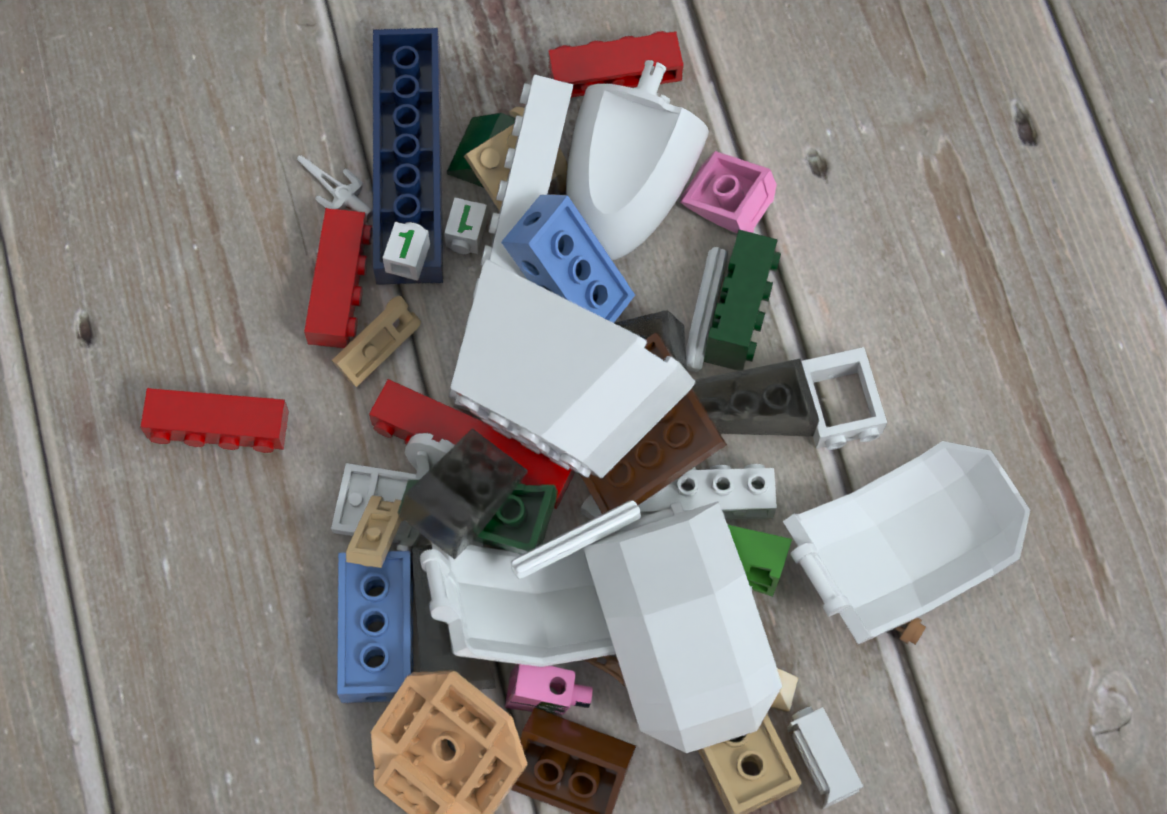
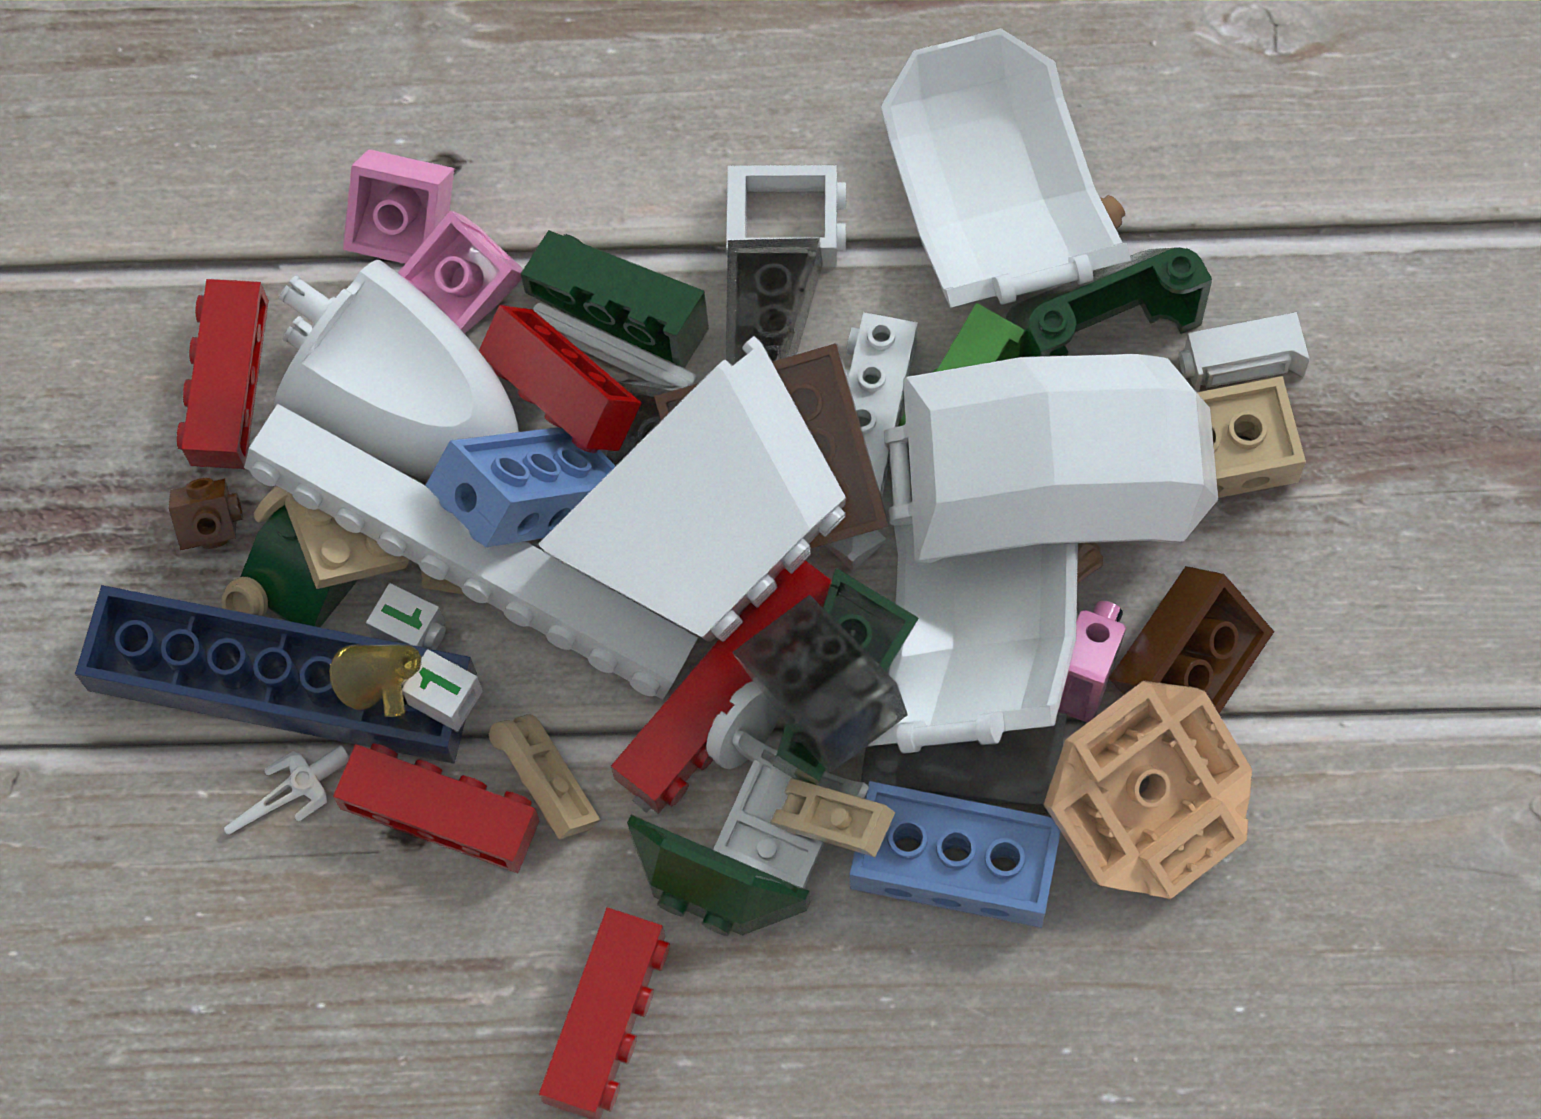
camera: 70 degrees left, 0 degrees up
white axle [510,500,641,579] -> none
none -> reddish brown brick [168,478,243,551]
none -> tan plate [221,577,268,616]
none -> clear yellow piece [330,645,421,717]
none -> bright pink slope [343,149,455,264]
none -> red brick [479,305,641,453]
none -> dark green wedge [627,814,811,936]
none -> dark green windscreen [1006,247,1212,357]

